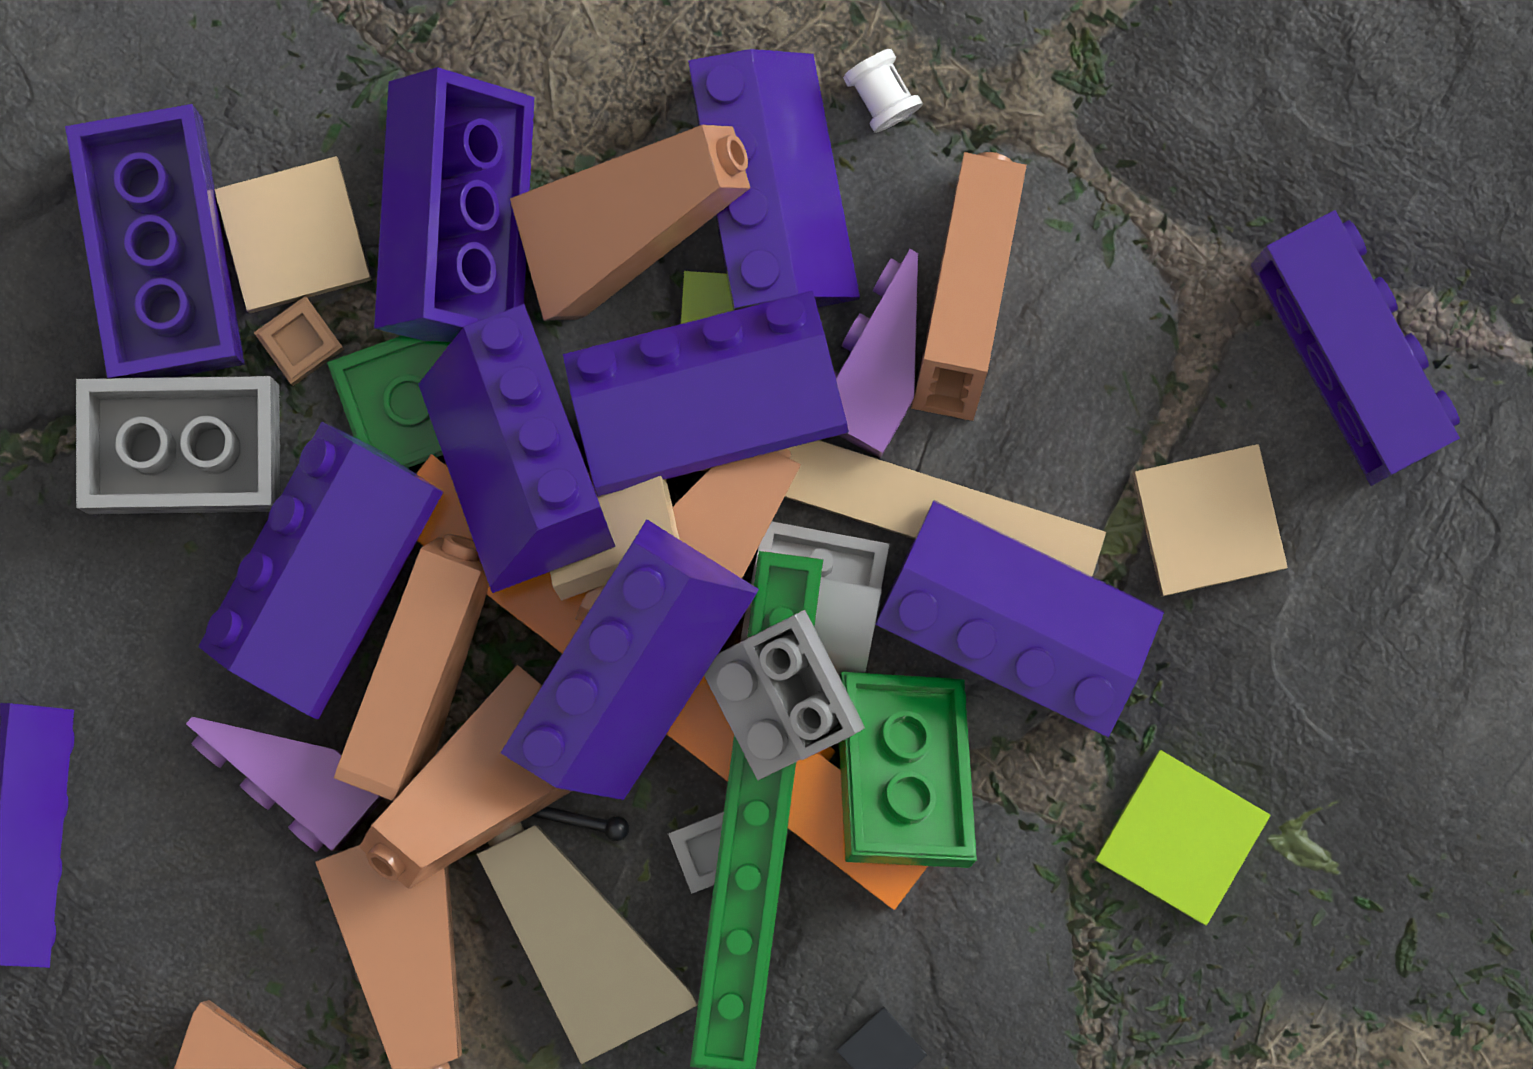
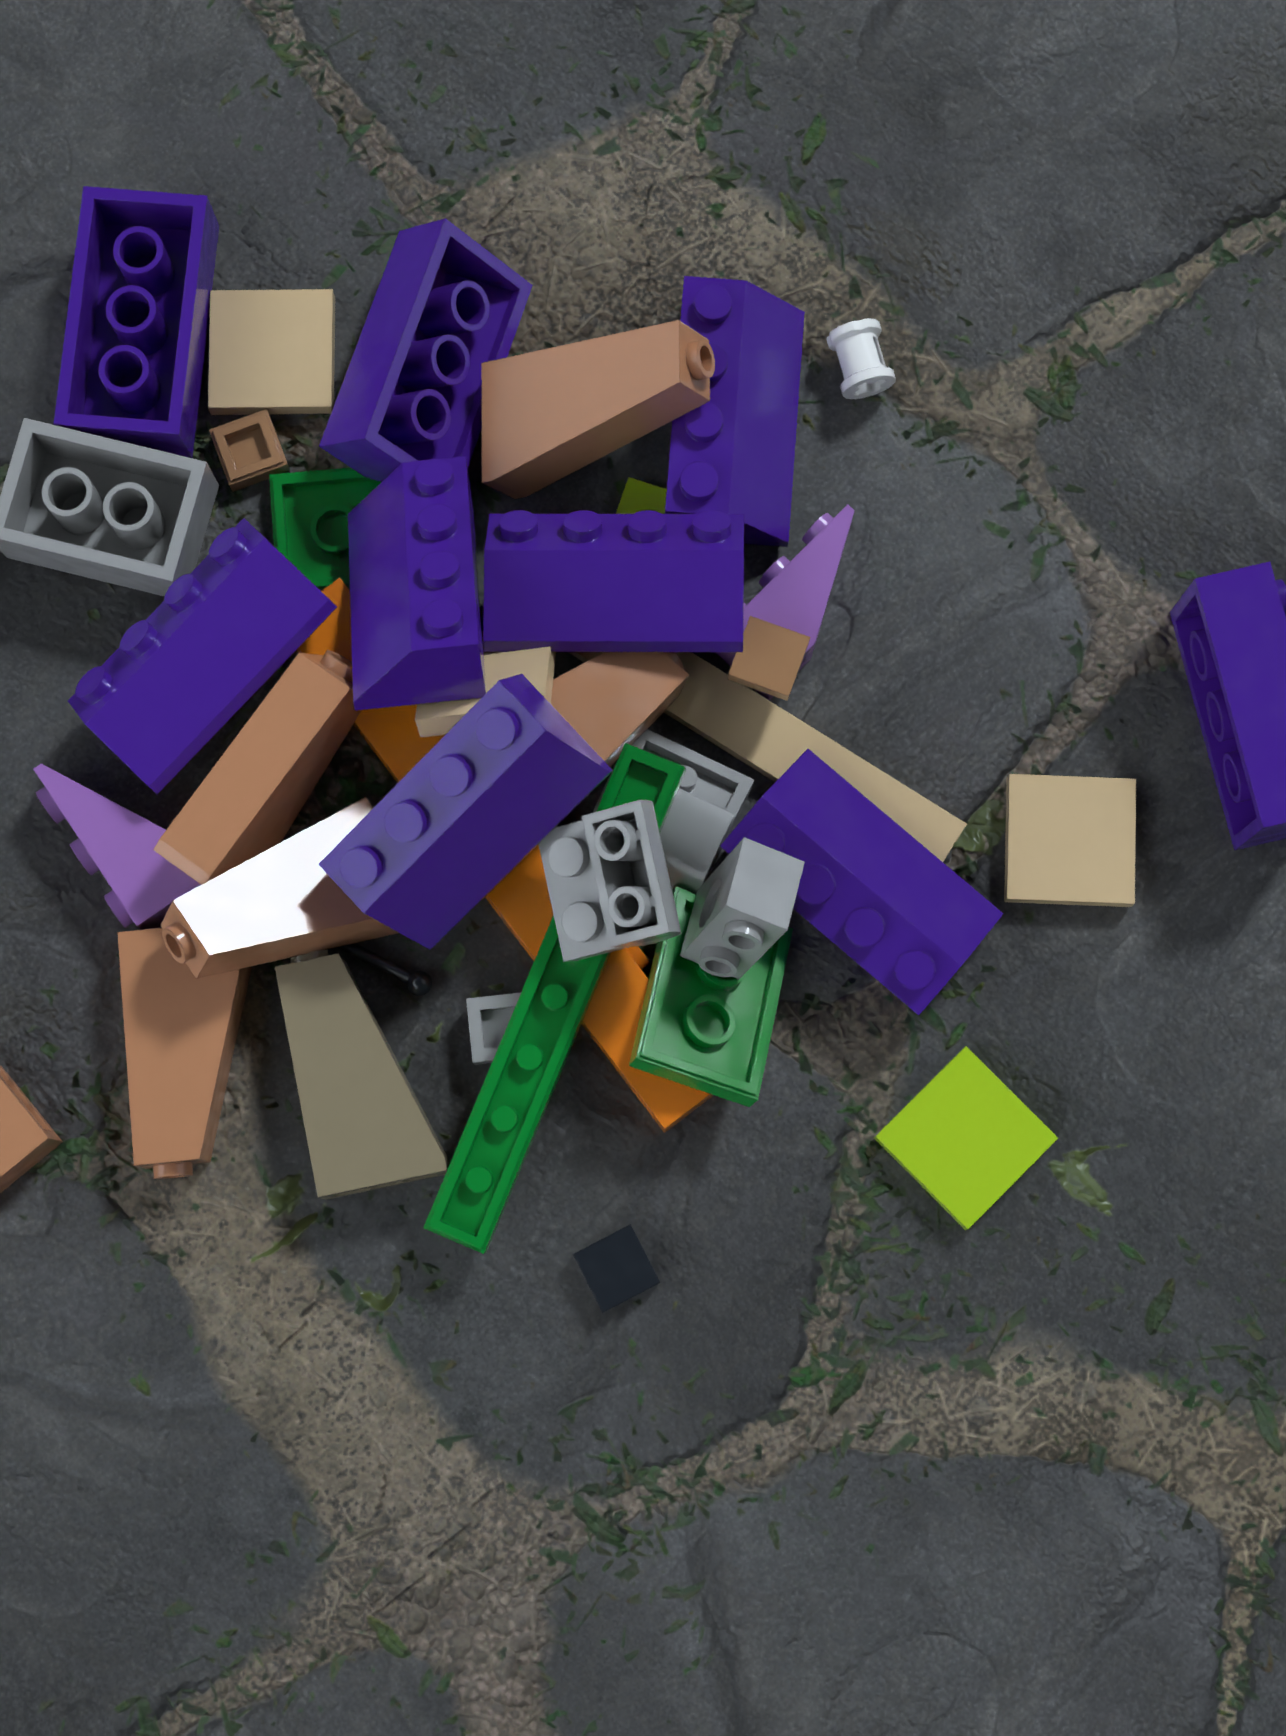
camera: 20 degrees right, 5 degrees down
nougat slope [911,152,1027,421] -> none
none -> light grey brick [680,837,805,979]
none -> medium nougat tile [727,616,810,701]

